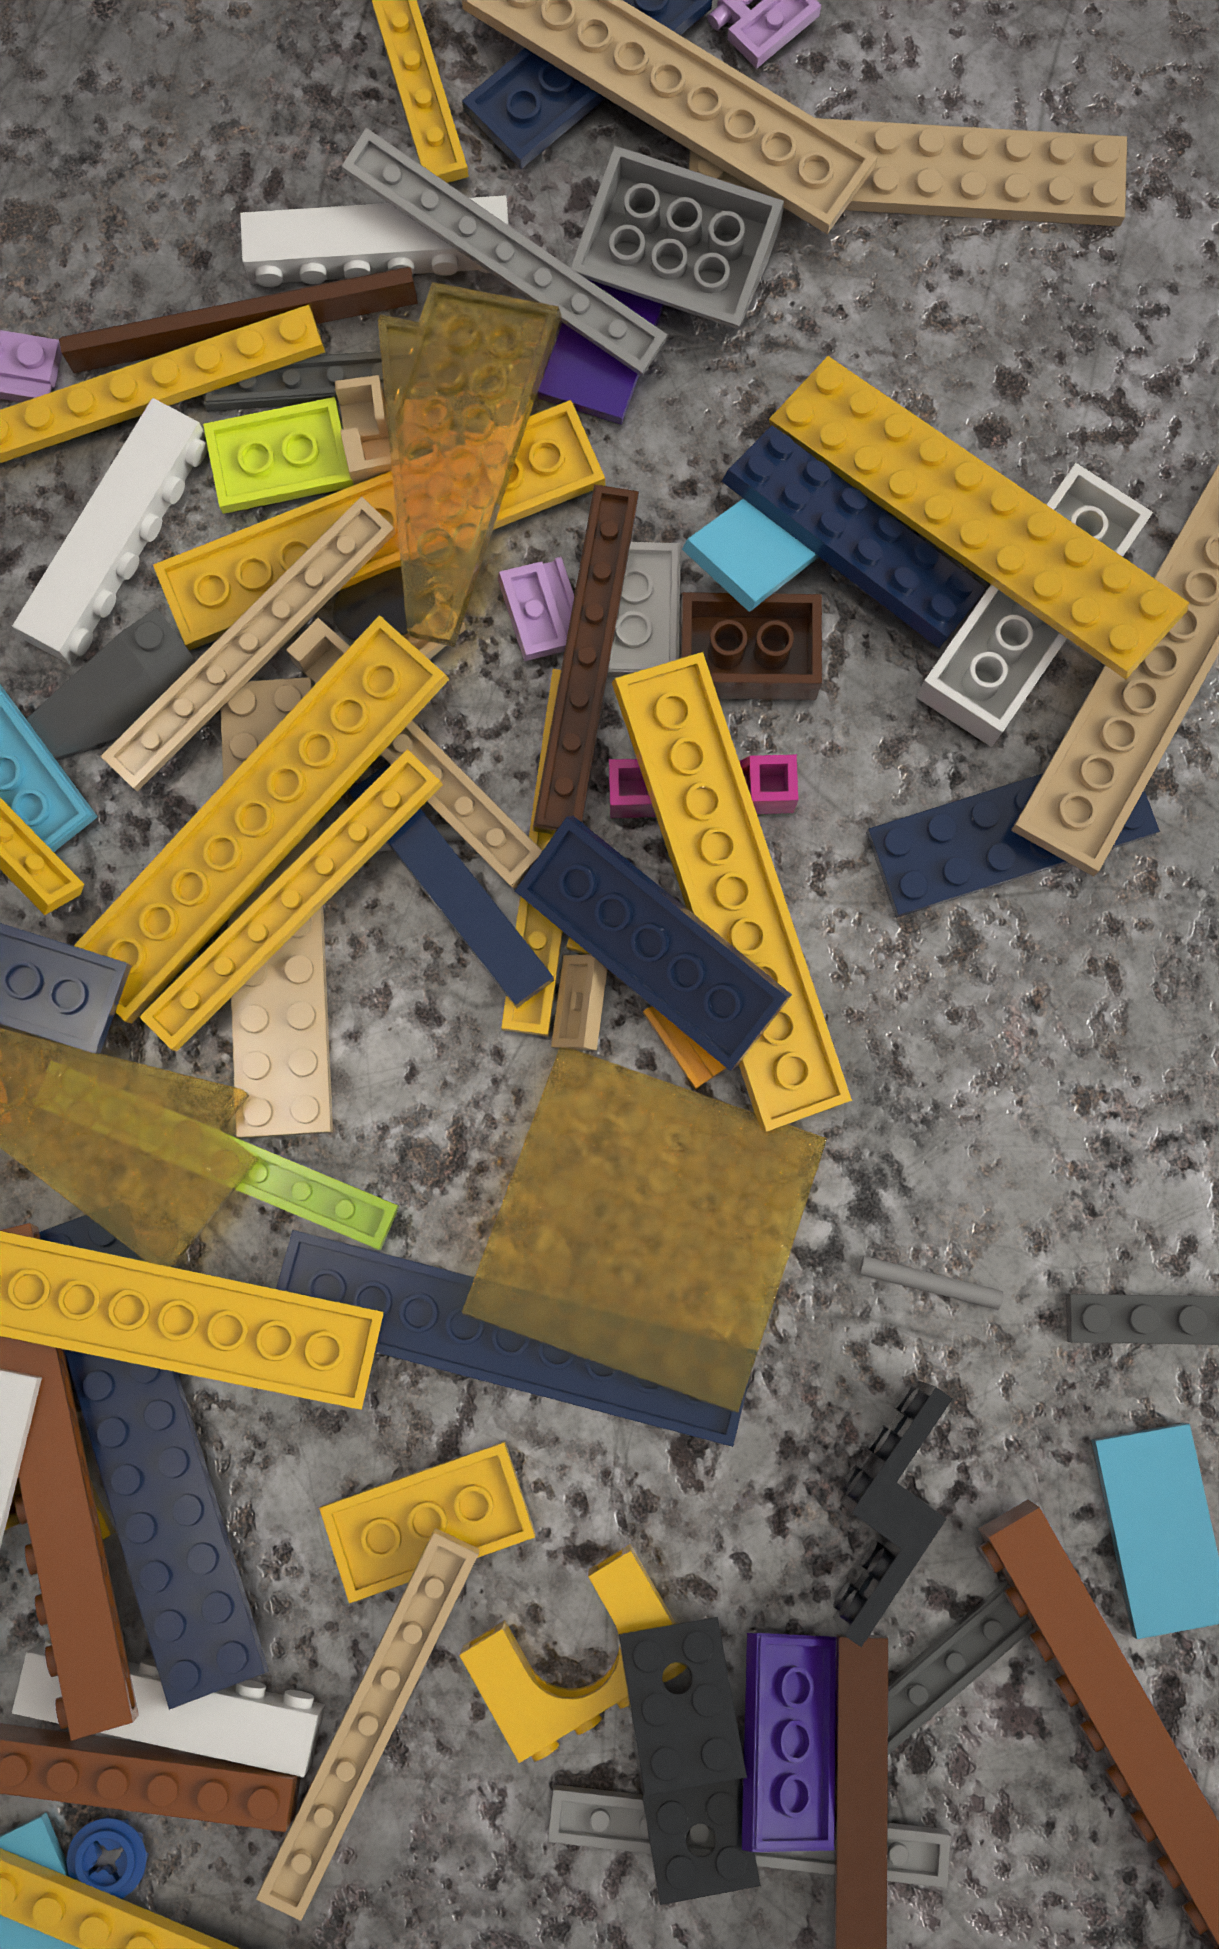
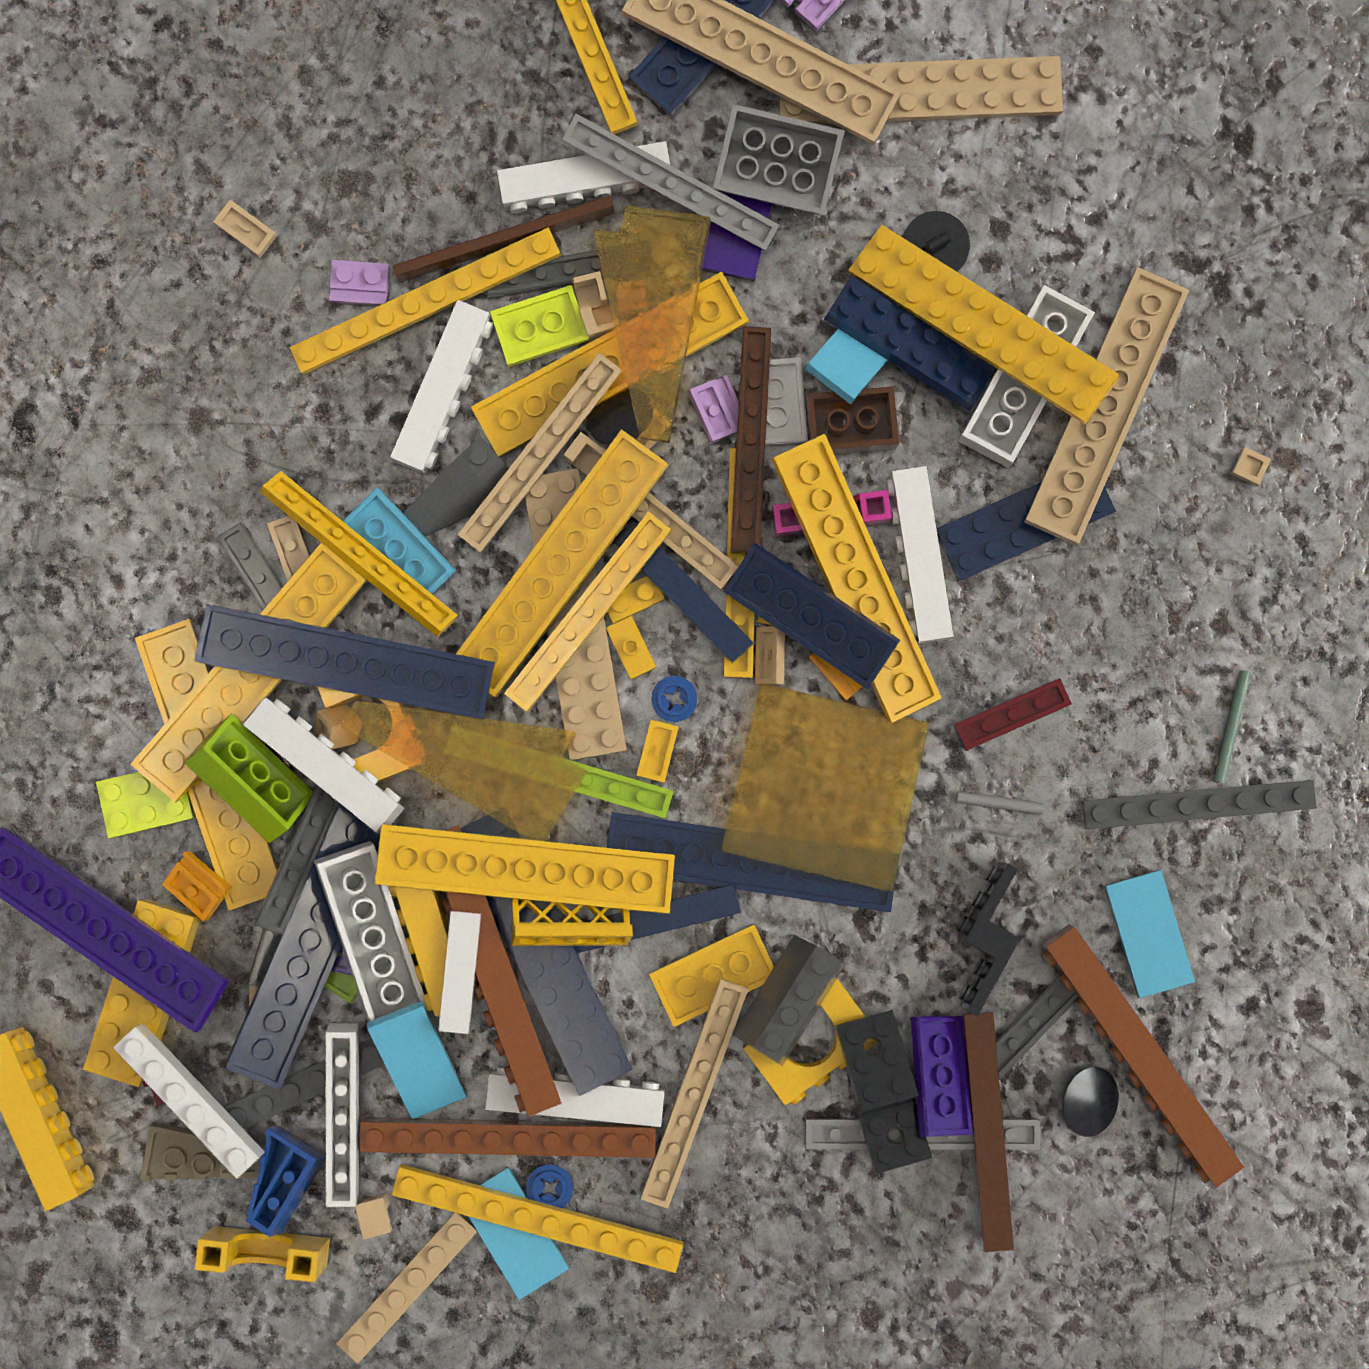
camera: 10 degrees left, 5 degrees up
none -> yellow fence [511,898,633,946]
none -> dark blue tile [574,884,742,953]
none -> yellow plate [606,615,657,680]
none -> yellow plate [608,576,665,624]
none -> yellow plate [636,720,679,783]
none -> blue gear [651,676,697,722]
none -> dark grey slope [732,935,844,1066]
none -> white brick [886,466,954,644]
none -> black shield [903,211,970,272]
none -> dark red plate [954,678,1072,751]
none -> black shield [1063,1067,1119,1137]

